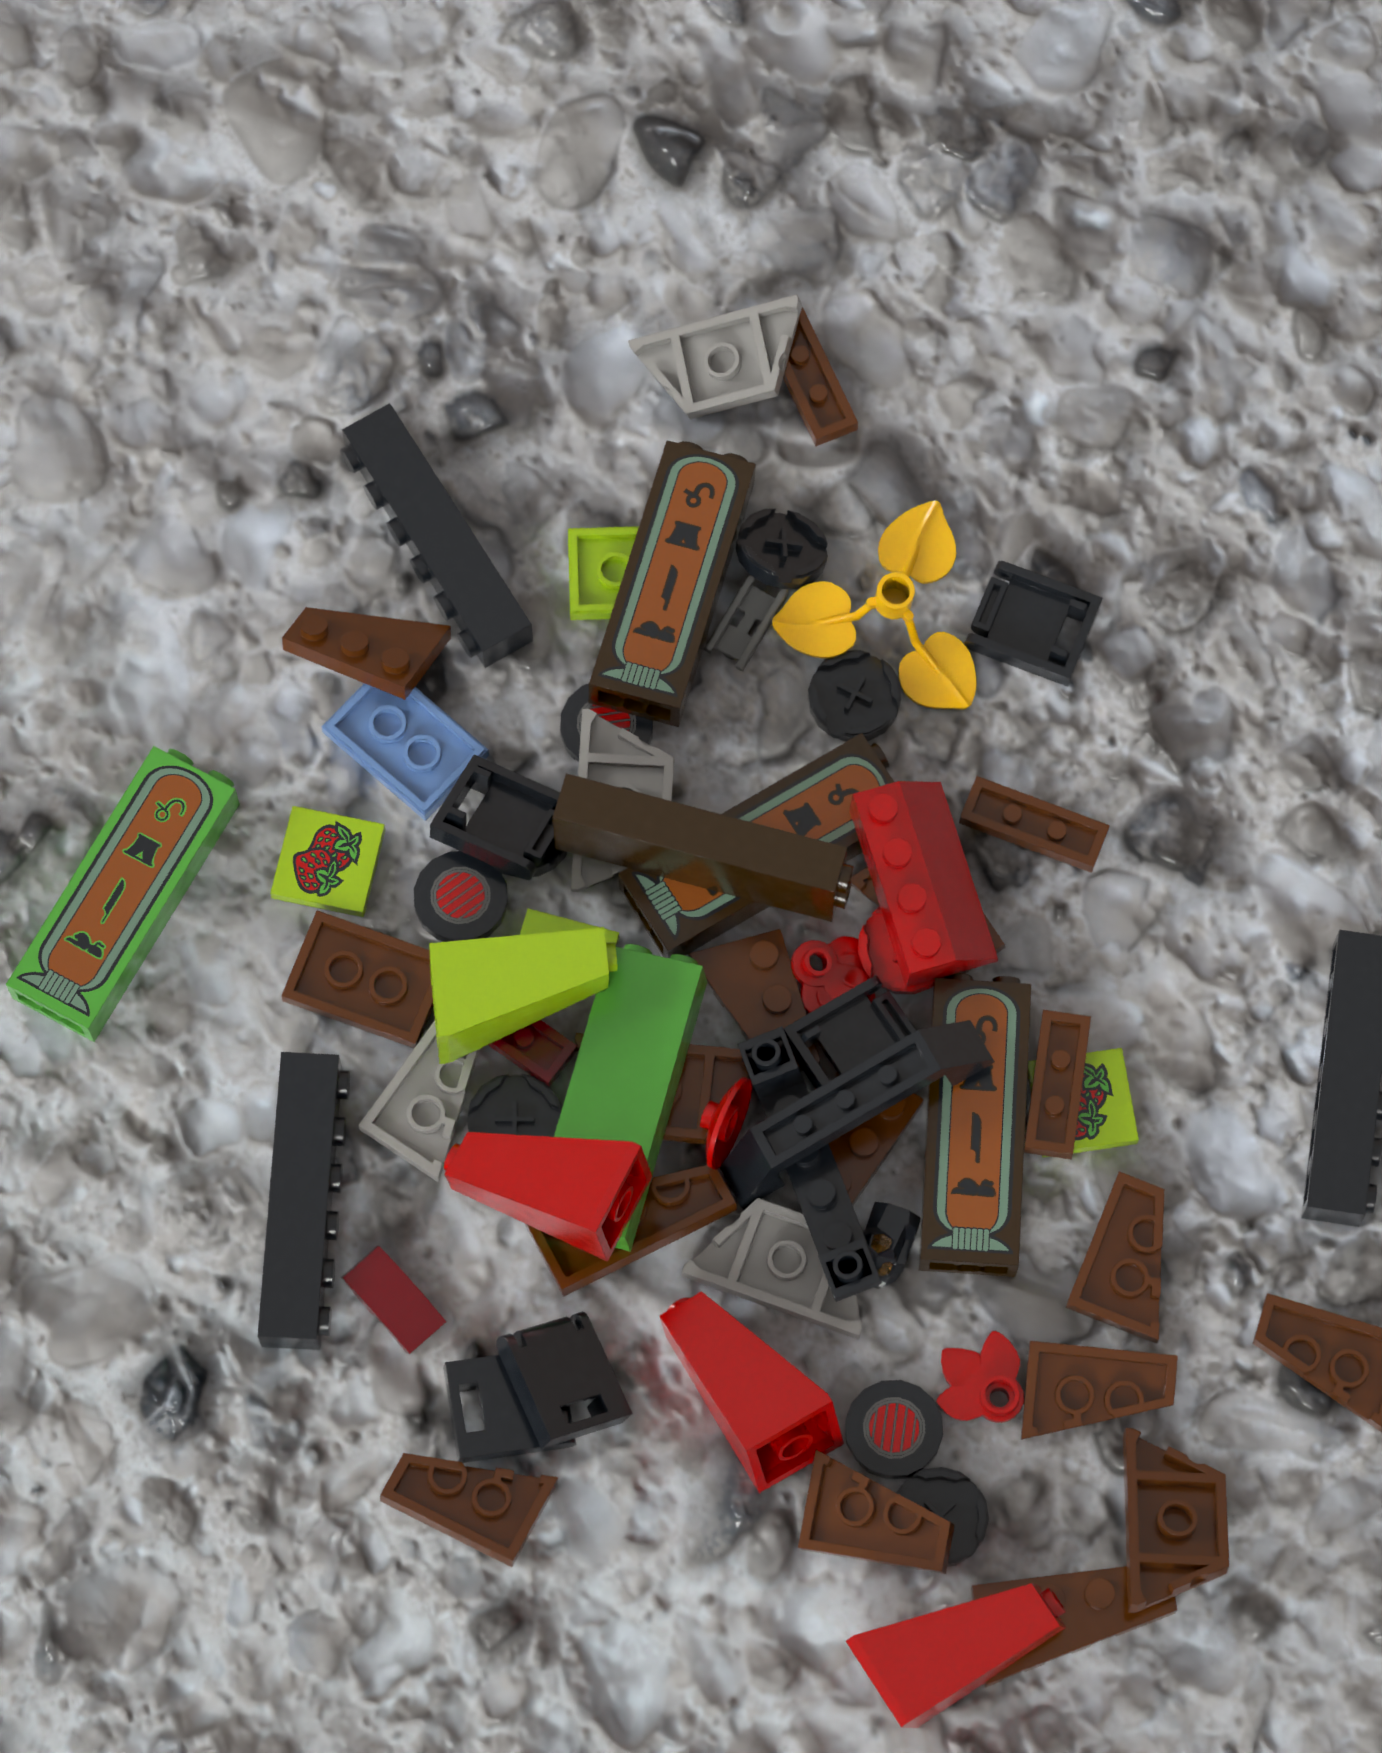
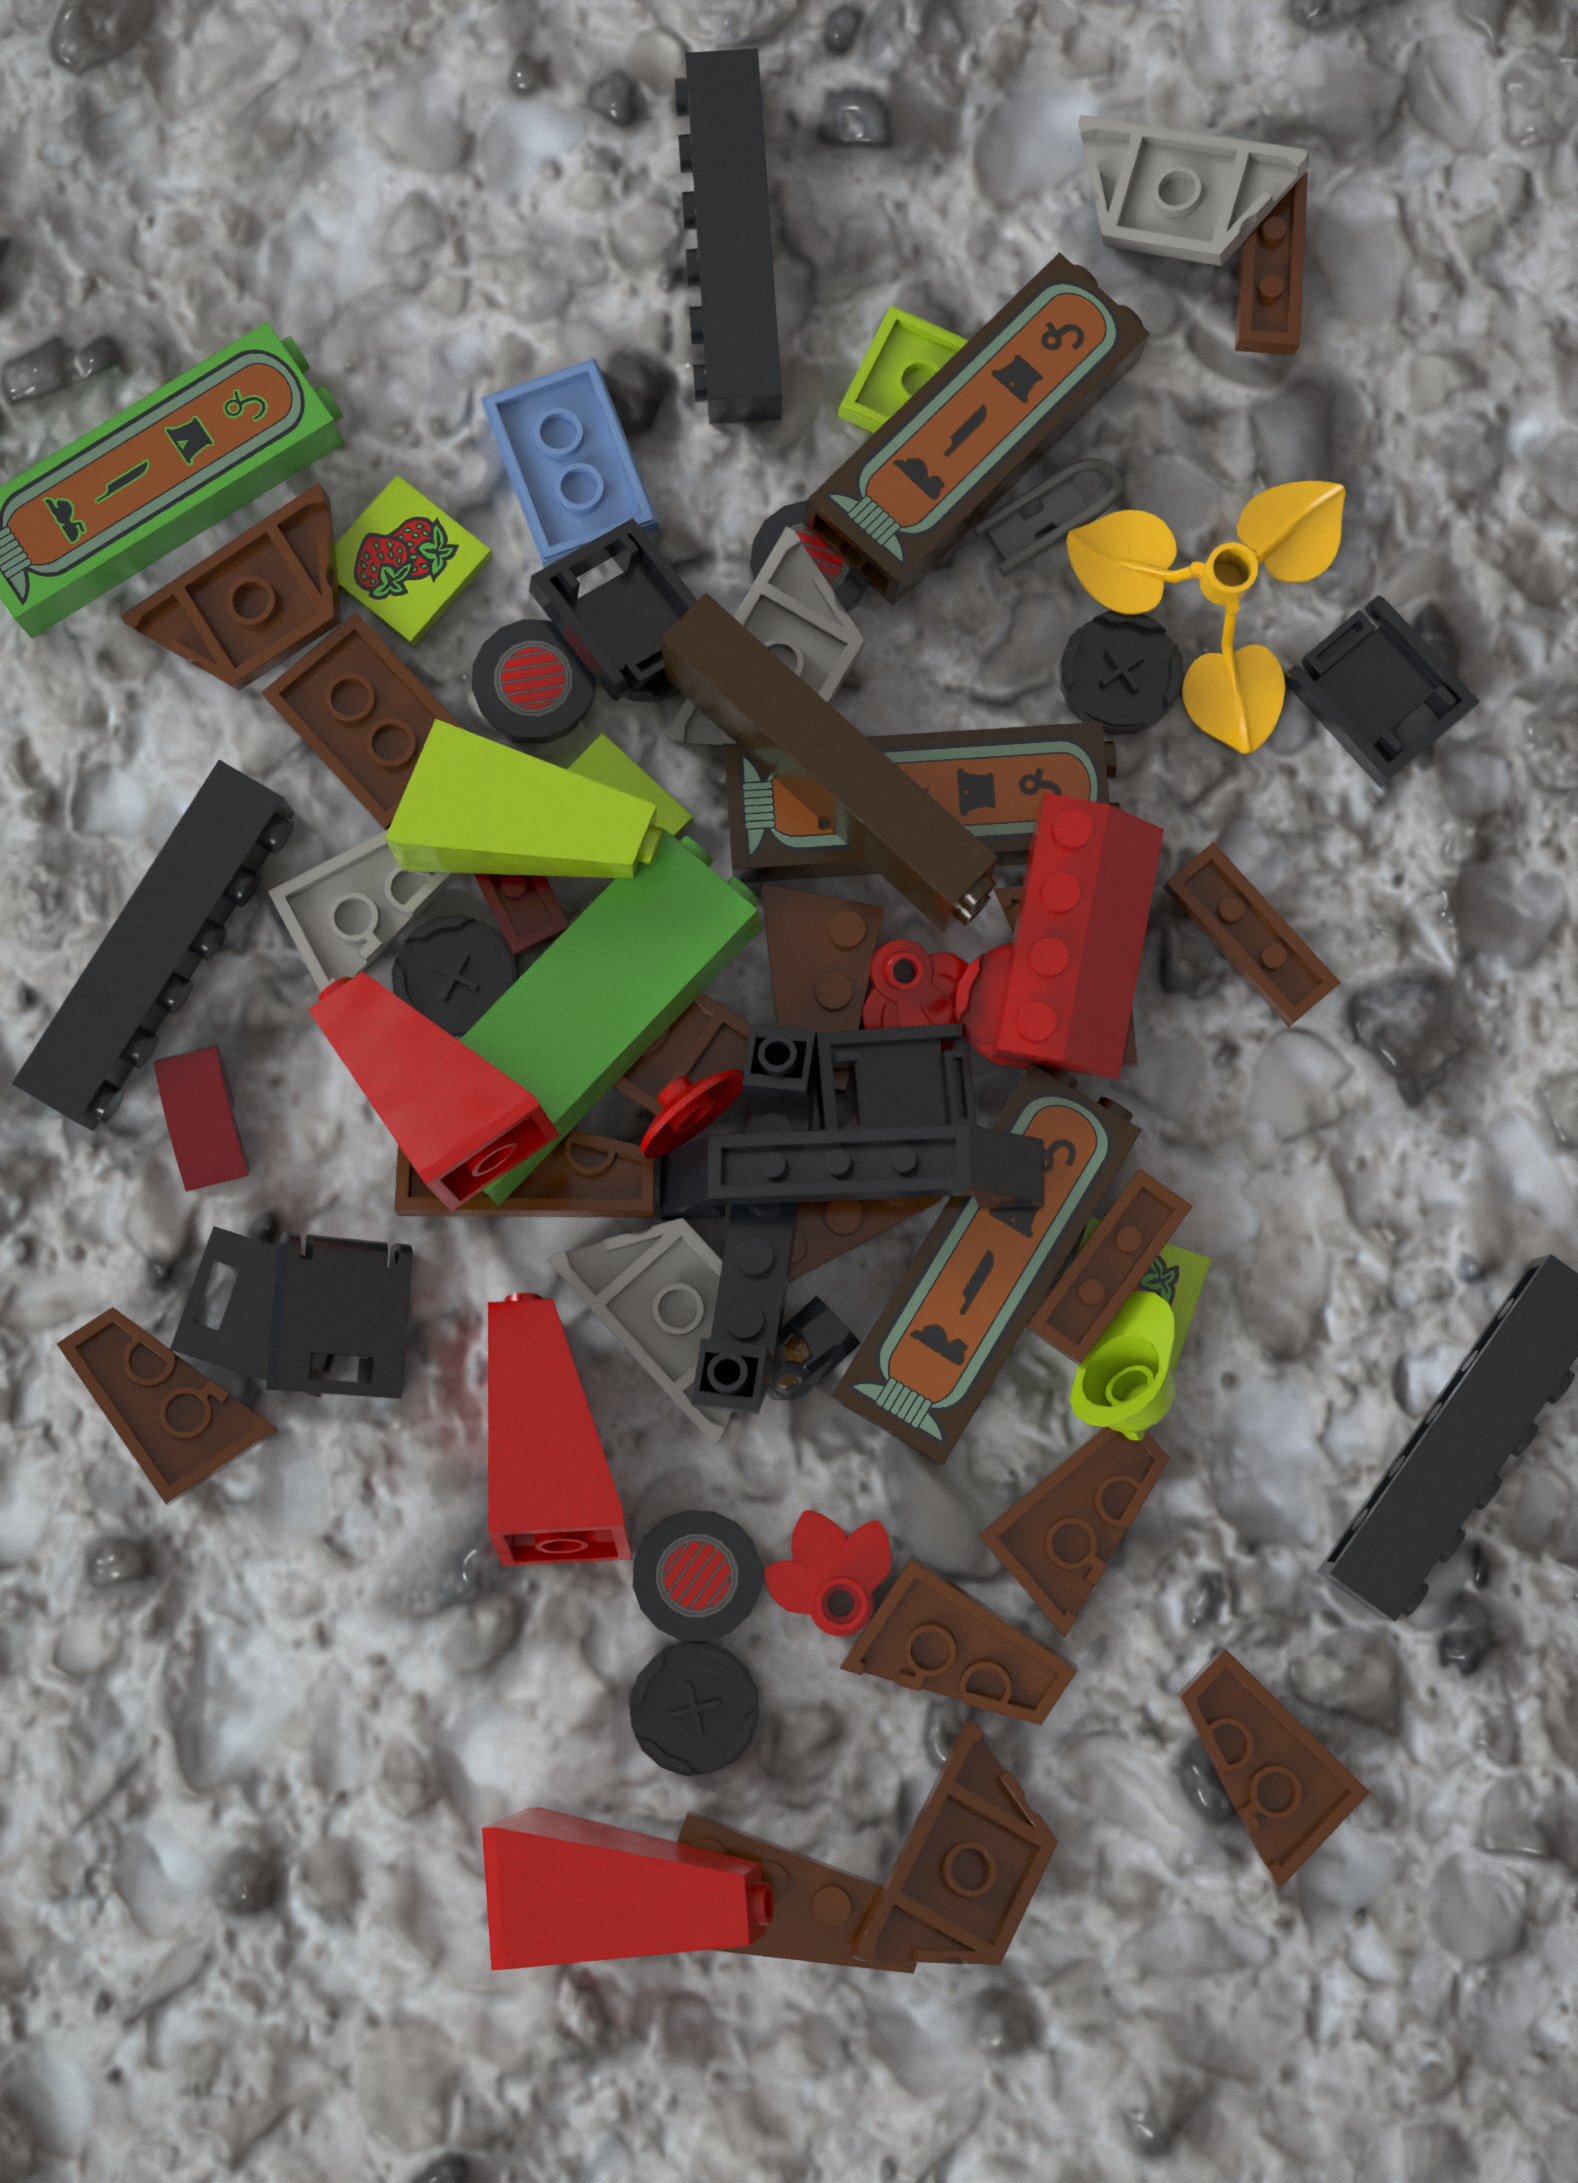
camera: 25 degrees right, 10 degrees up
reddish brown wing [282,607,451,700] -> none
black tile [735,508,828,589] -> none
reddish brown wing [798,1450,955,1574] -> none
none -> reddish brown wing [121,483,341,691]
none -> lime piece [1070,1290,1177,1441]

